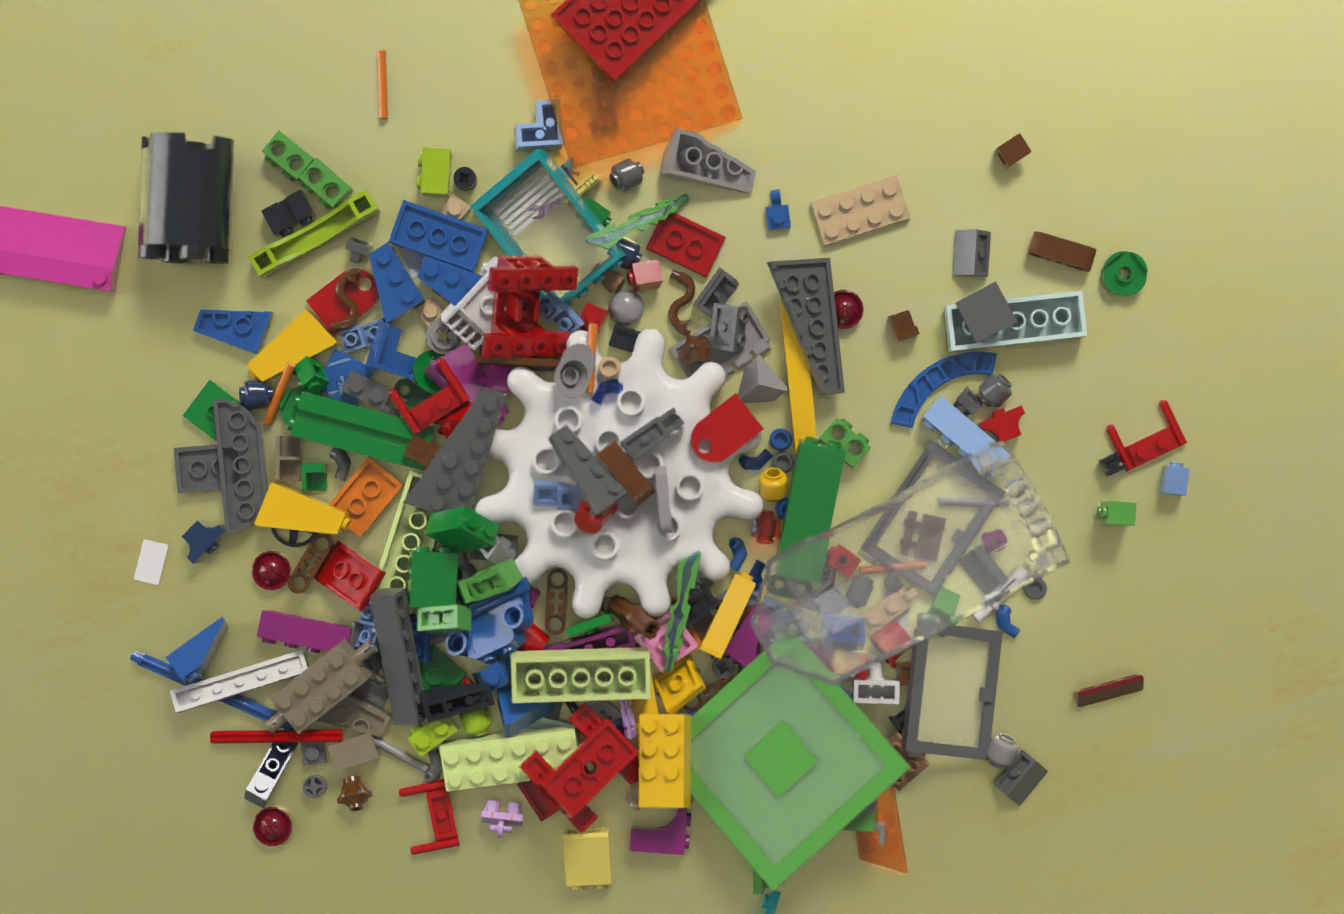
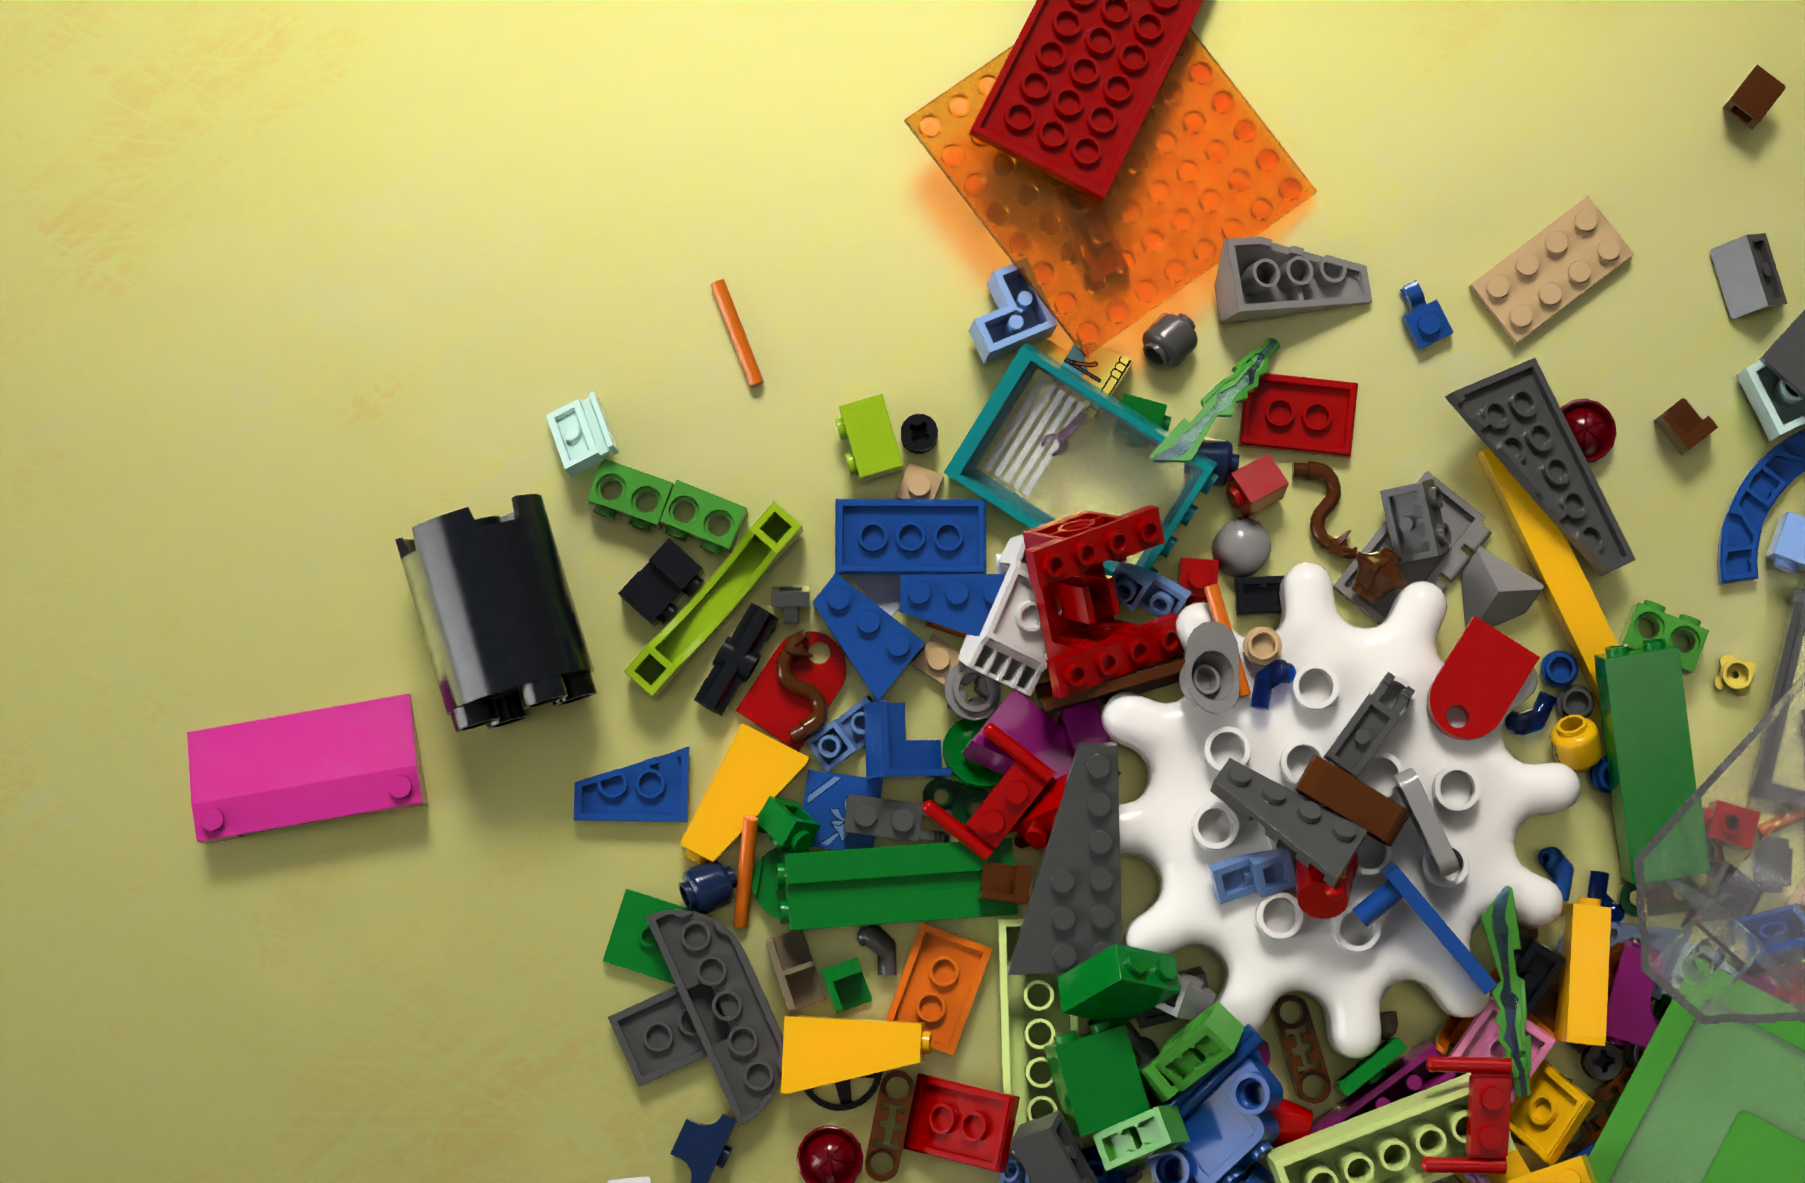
camera: 20 degrees left, 5 degrees down
medium nougat cone [591,263,626,294] -> none
reddish brown piece [607,594,660,640] -> none
dark grey hinge [693,267,739,319] -> none
clear red head [751,510,781,545] -> none
none -> light aqua plate [546,391,619,477]
none -> black piece [694,603,779,717]
none -> blue piece [1352,861,1498,994]
none -> red plate [1421,1056,1512,1174]
none -> light yellow plate [1714,654,1756,696]

